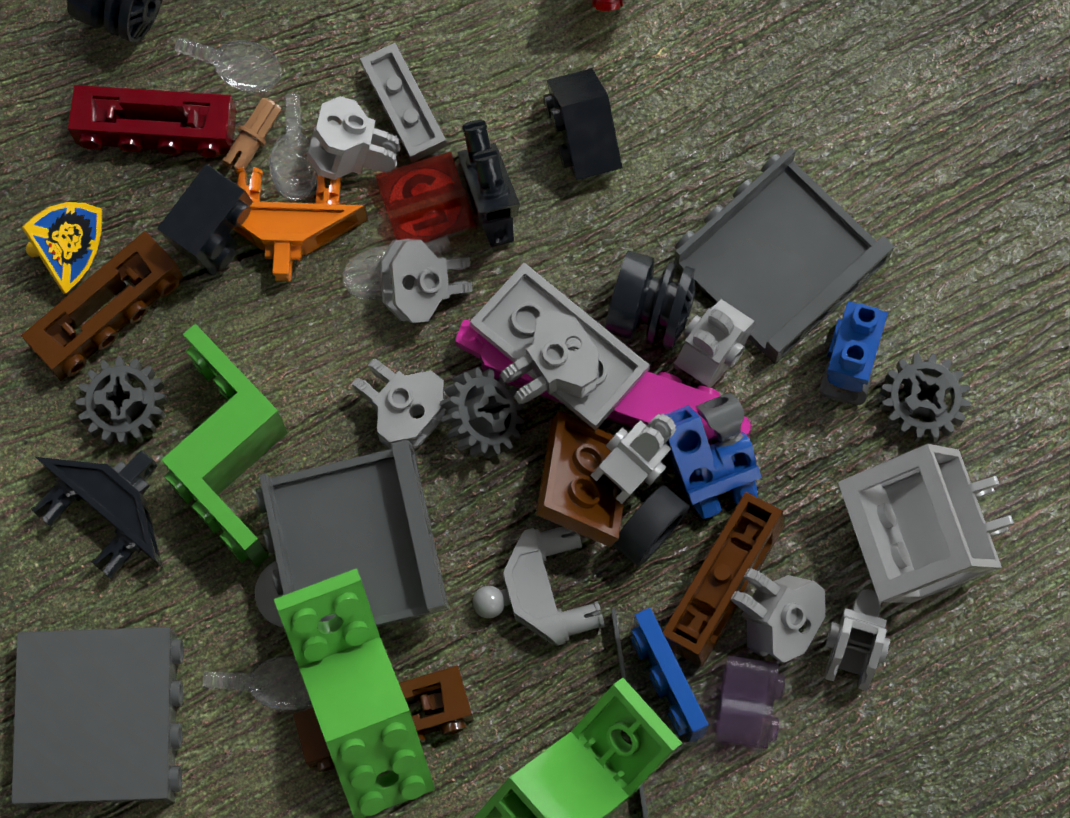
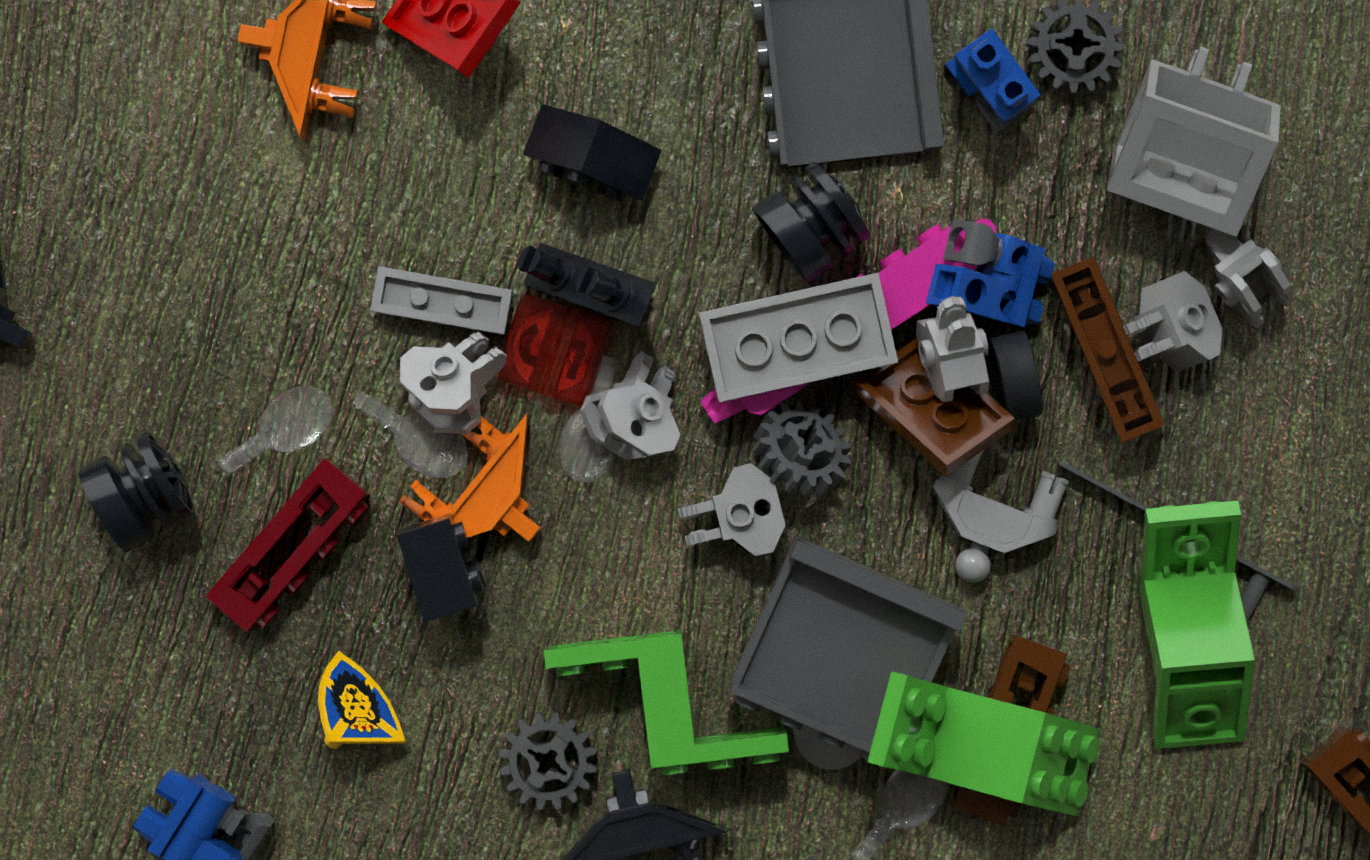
camera: 55 degrees left, 15 degrees up
reddish brown brick [21,230,183,381] -> none
medium nougat axle [222,98,281,172] -> none
light grey hinge [500,310,599,404] -> none
blue plate [630,608,709,743] -> none
light grey hinge [674,299,755,388] -> none
clear purple brick [714,656,785,751] -> none

